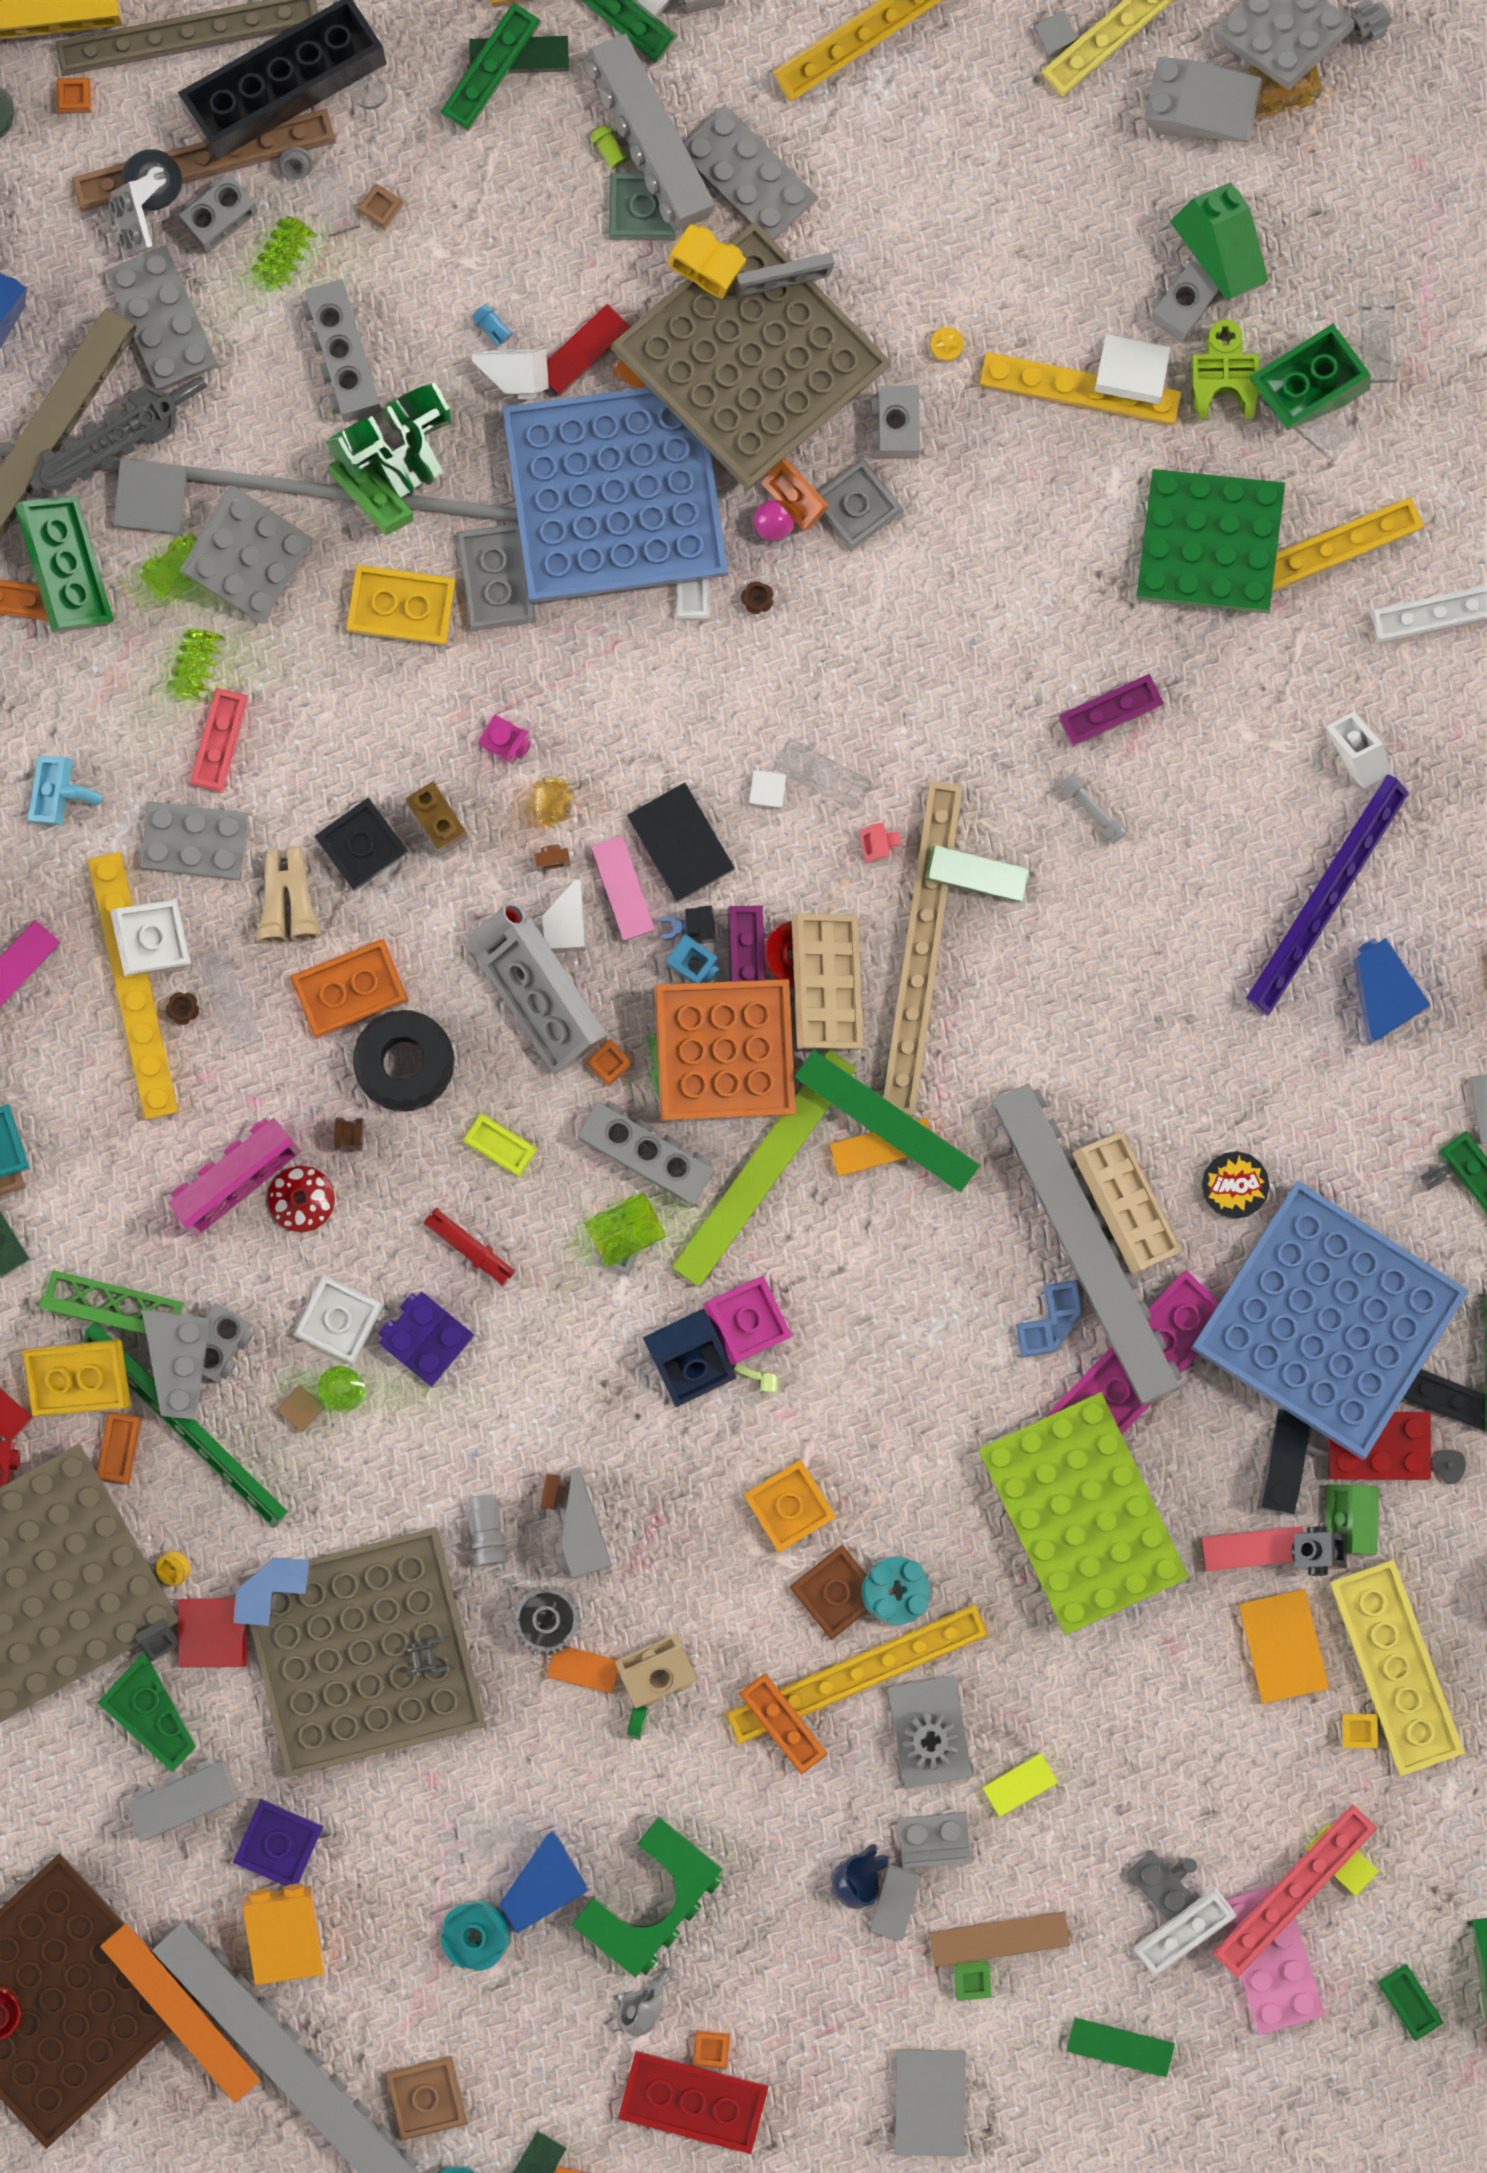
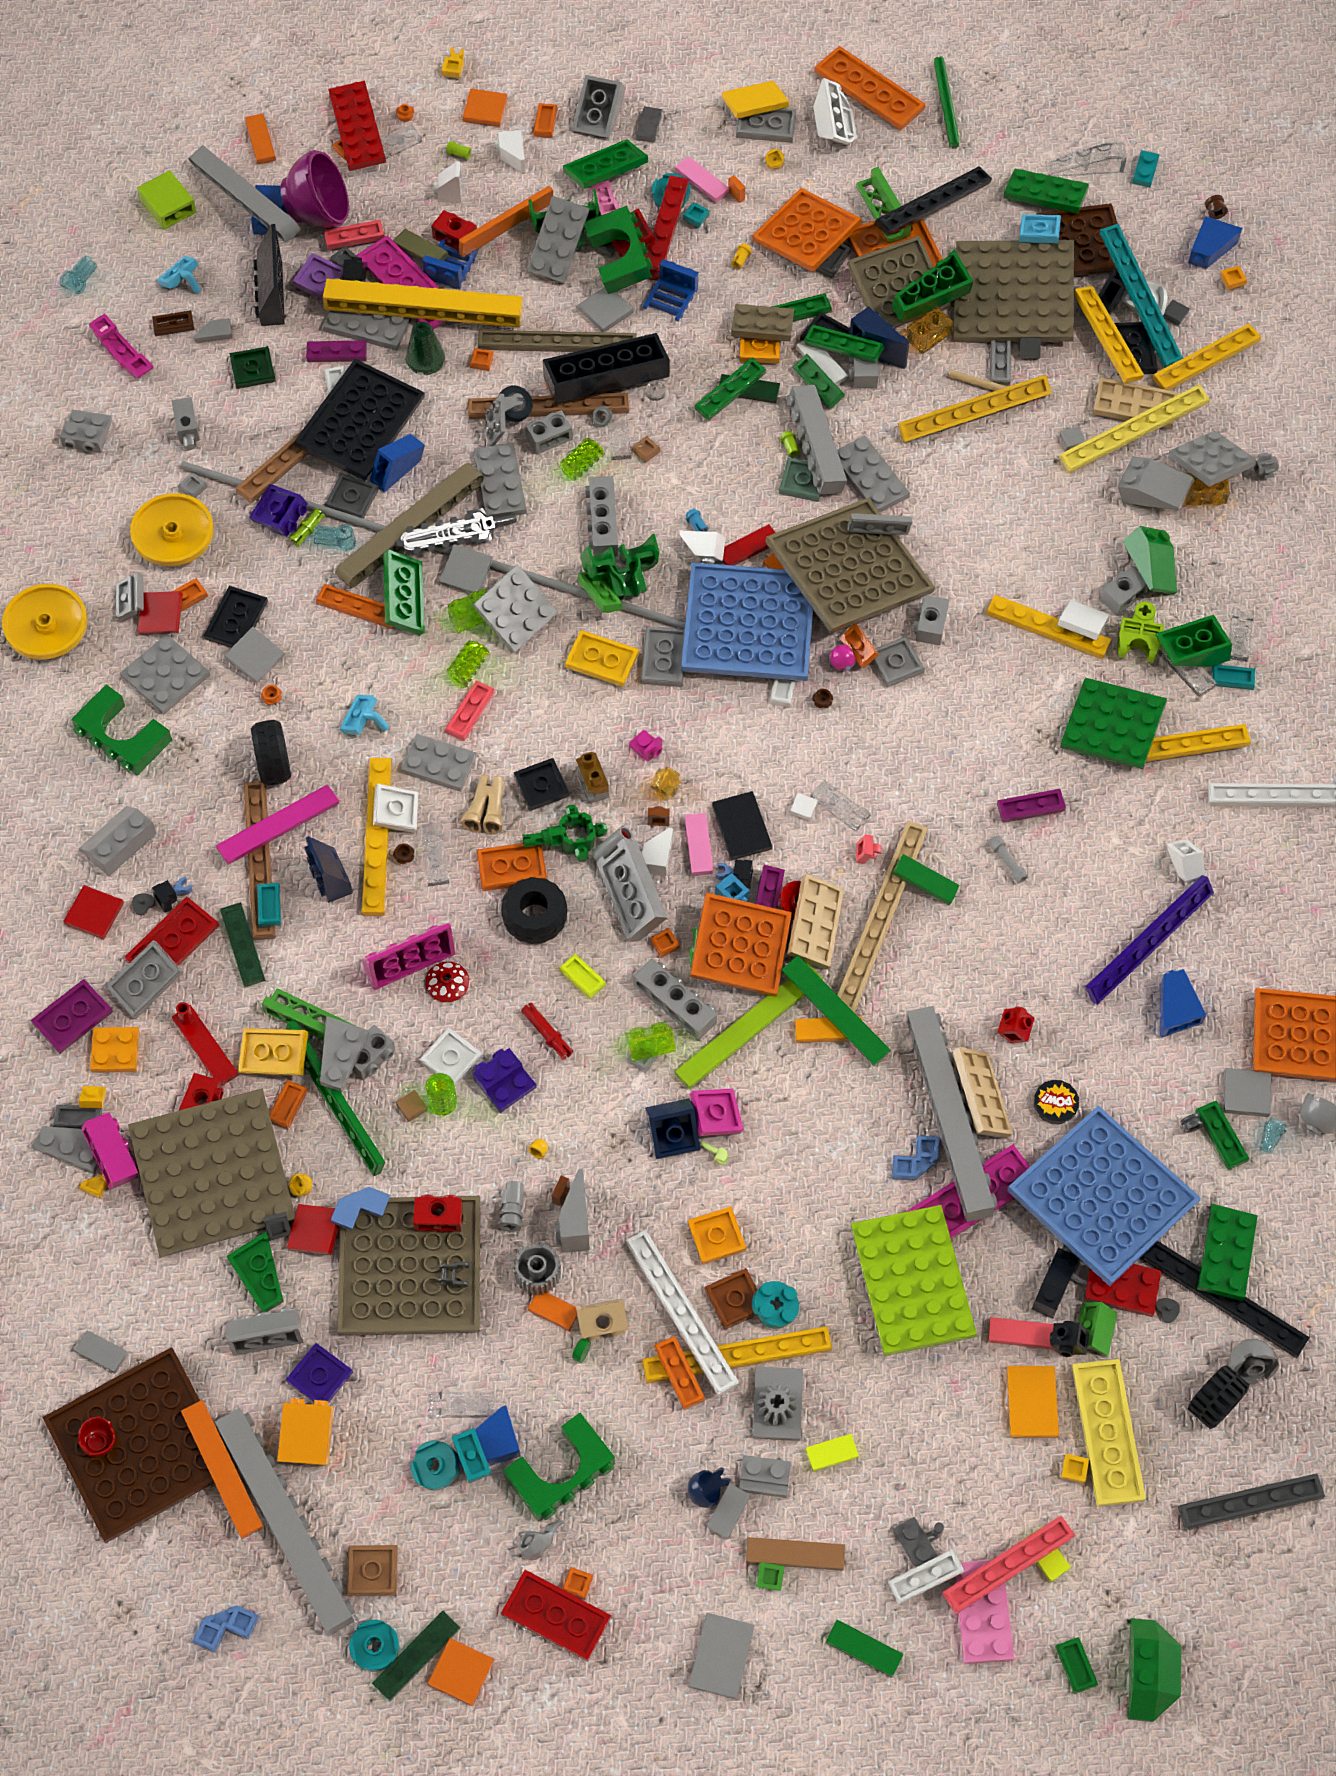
camera: 15 degrees right, 20 degrees down
reddish brown wheel [334,1117,364,1152] -> none
yellow brick [666,224,747,299] -> none
yellow tile [930,327,964,362] -> none
none -> dark blue slope [304,836,353,903]
none -> red brick [413,1194,463,1232]
none -> teal plate [452,1428,492,1484]
none -> green piece [522,804,607,862]
none -> yellow hinge [528,1139,548,1159]
none -> white tile [625,1230,739,1397]
none -> red brick [997,1006,1035,1043]
none -> teal tile [1211,665,1255,690]

